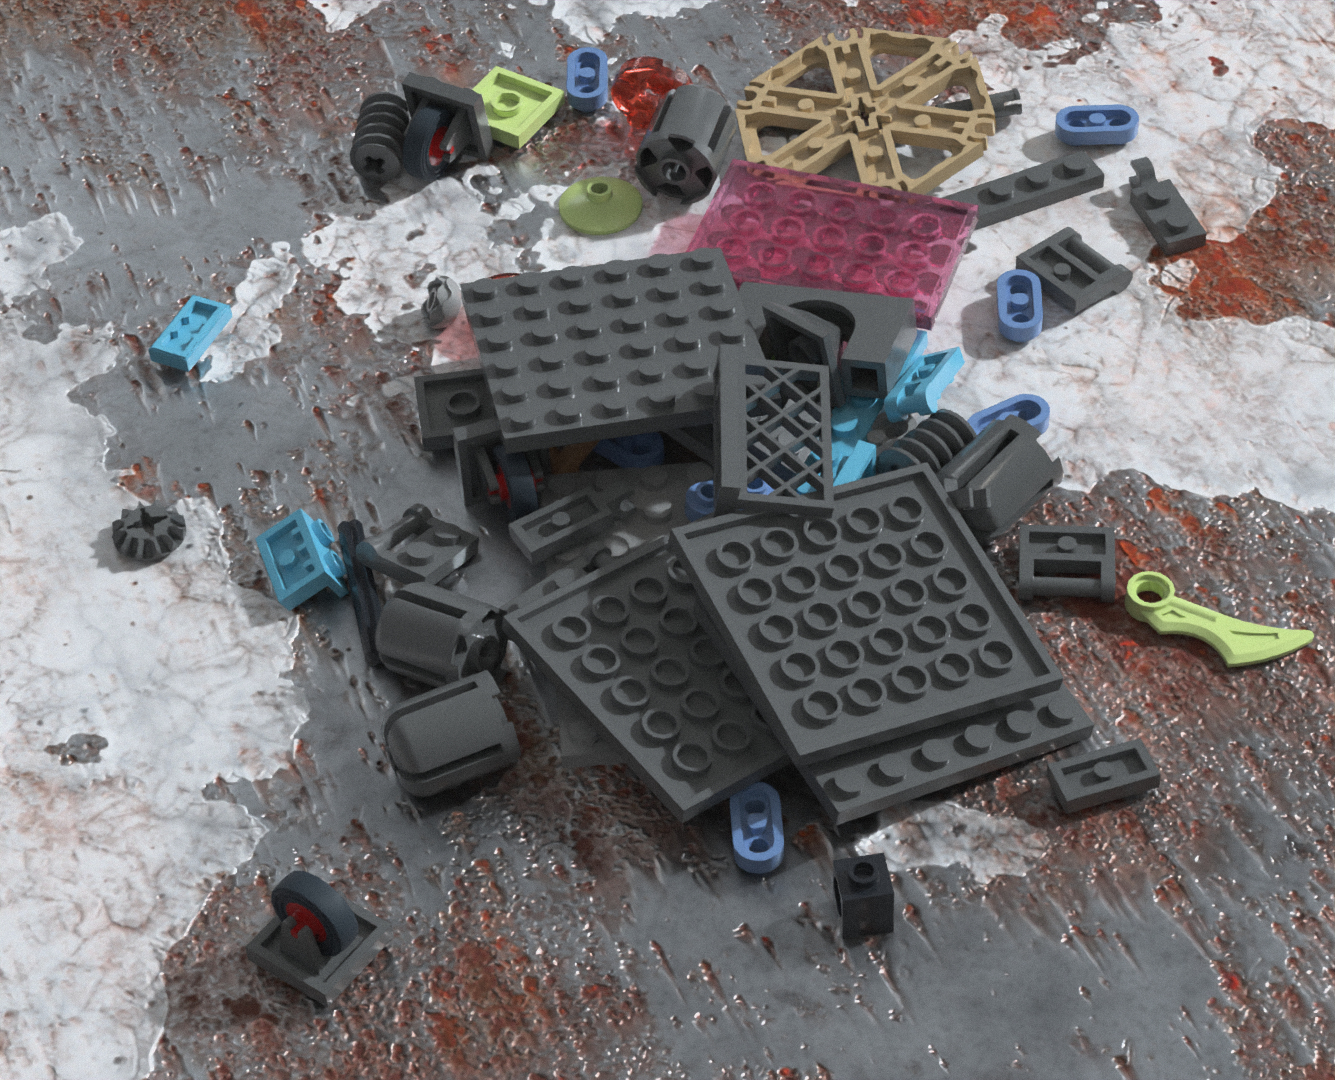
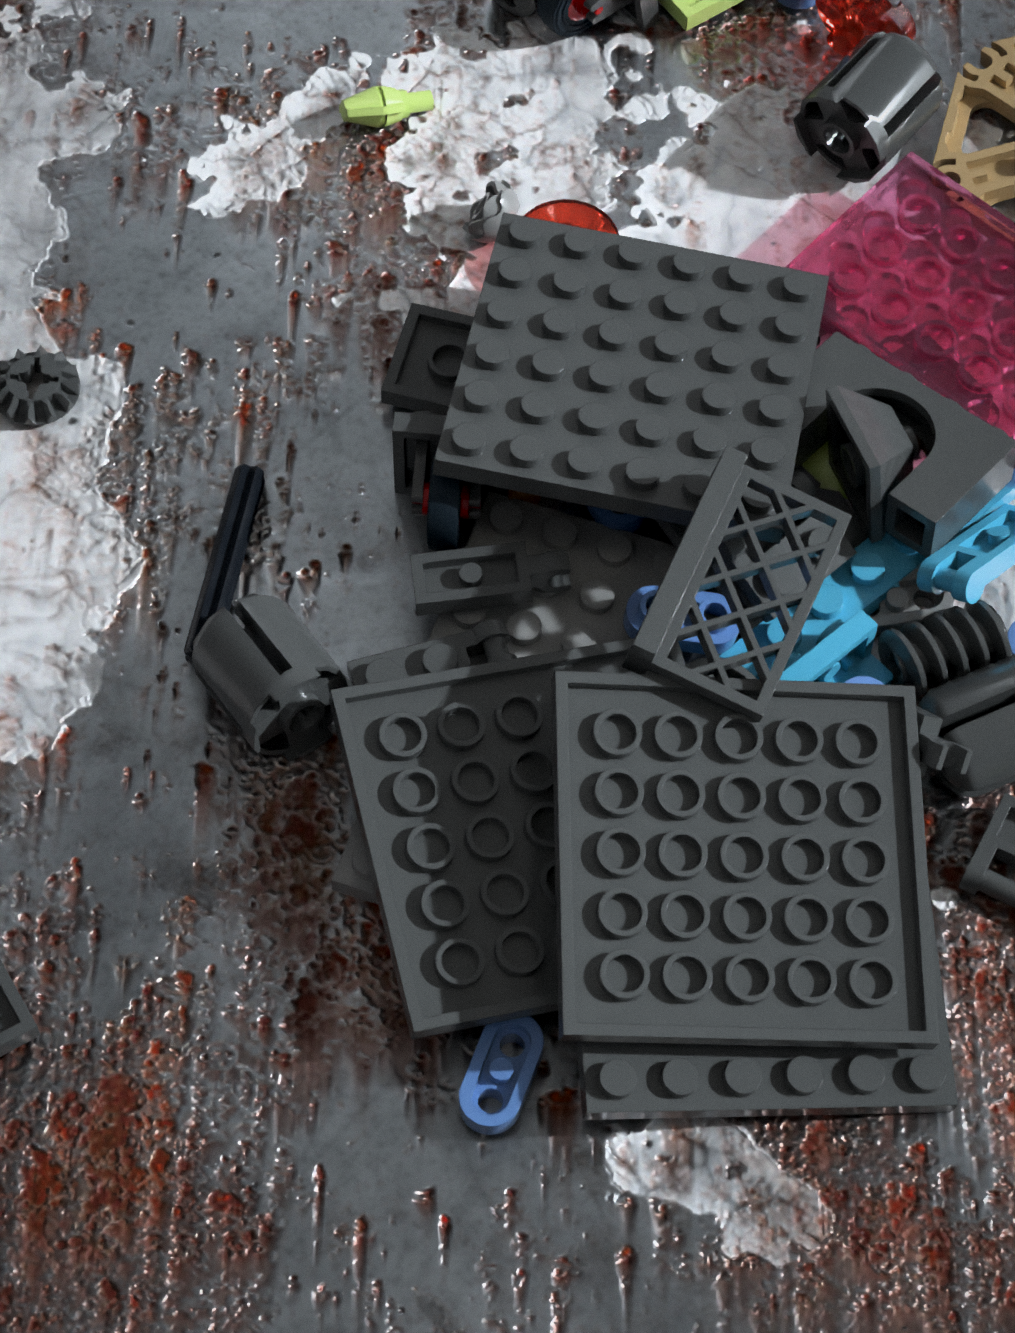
camera: 20 degrees right, 15 degrees up
medium azure plate [149,295,232,372] -> none
medium azure bracket [255,508,349,611] -> none
dark grey plate [356,503,479,585] -> none
dark grey cylinder [380,670,521,797] -> none
yellowish green dish [559,176,643,235] -> none
black brick [833,853,894,939] -> none
dark grey plate [1047,738,1161,814] -> none
none -> yellowish green piece [339,86,434,128]

